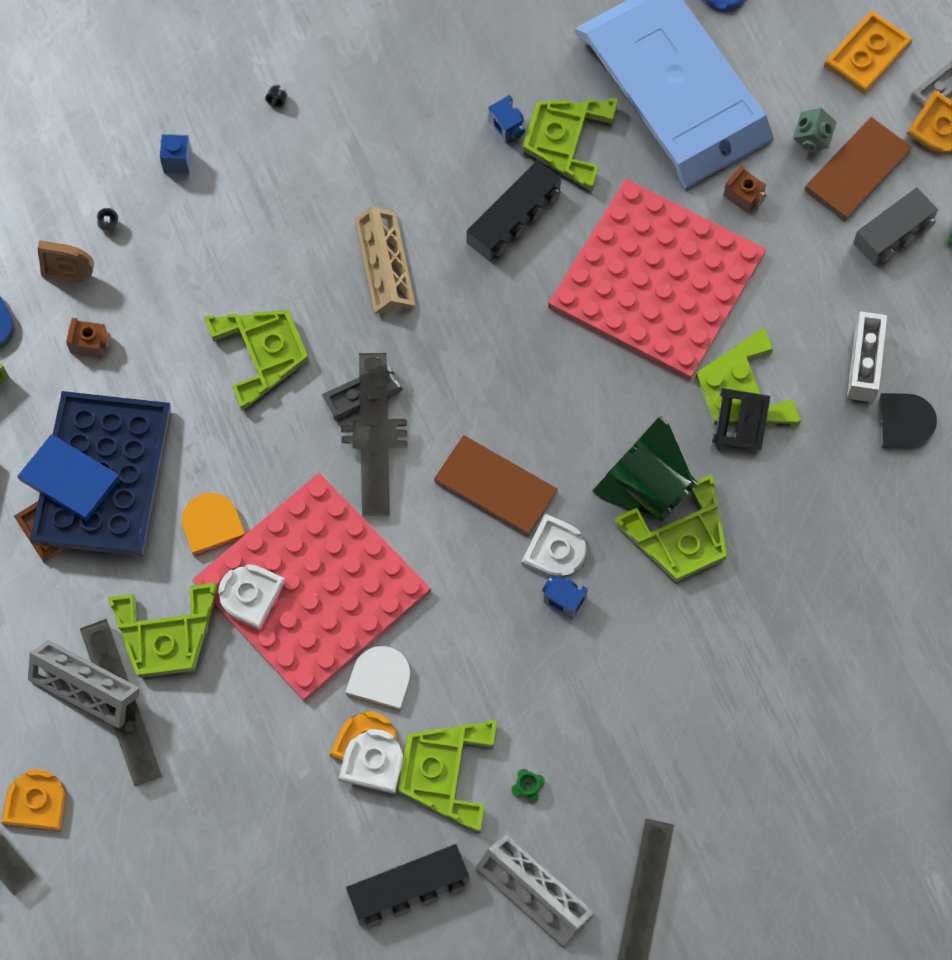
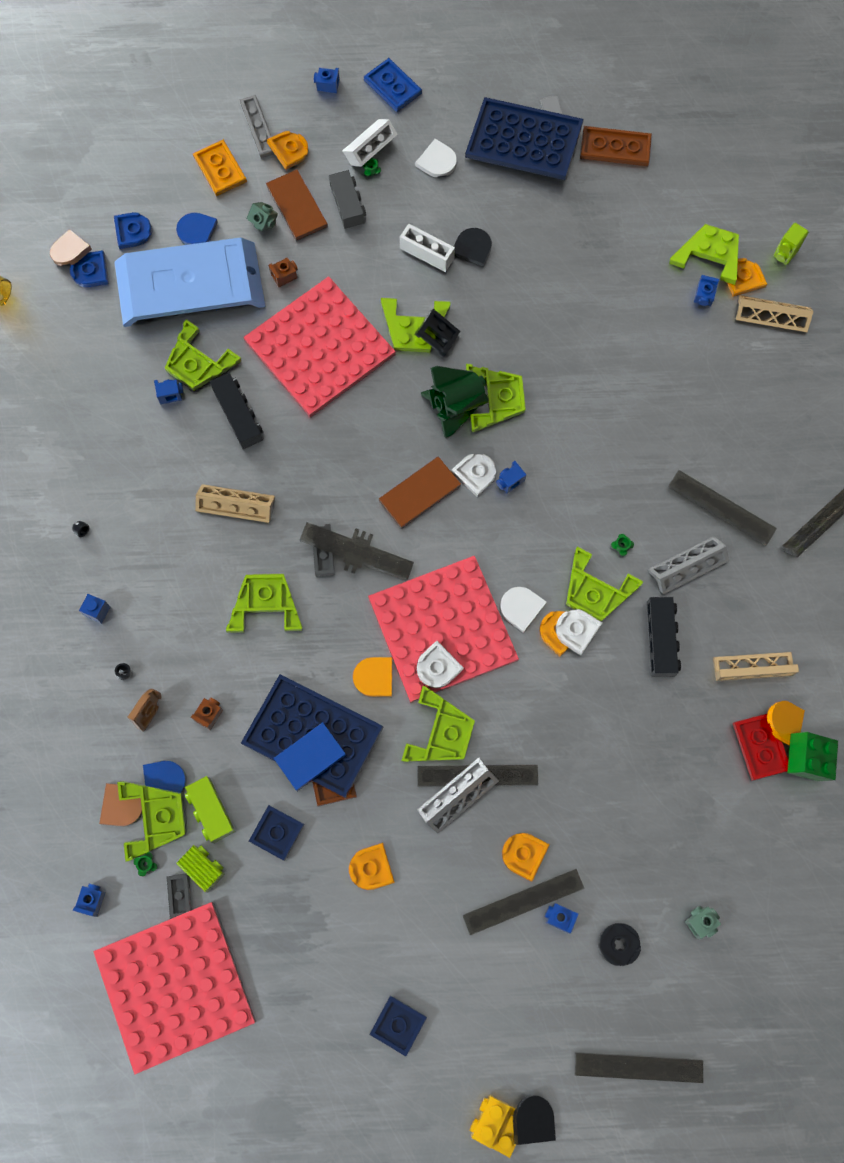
camera: 70 degrees left, 5 degrees up
none -> blue tile [176,213,218,245]

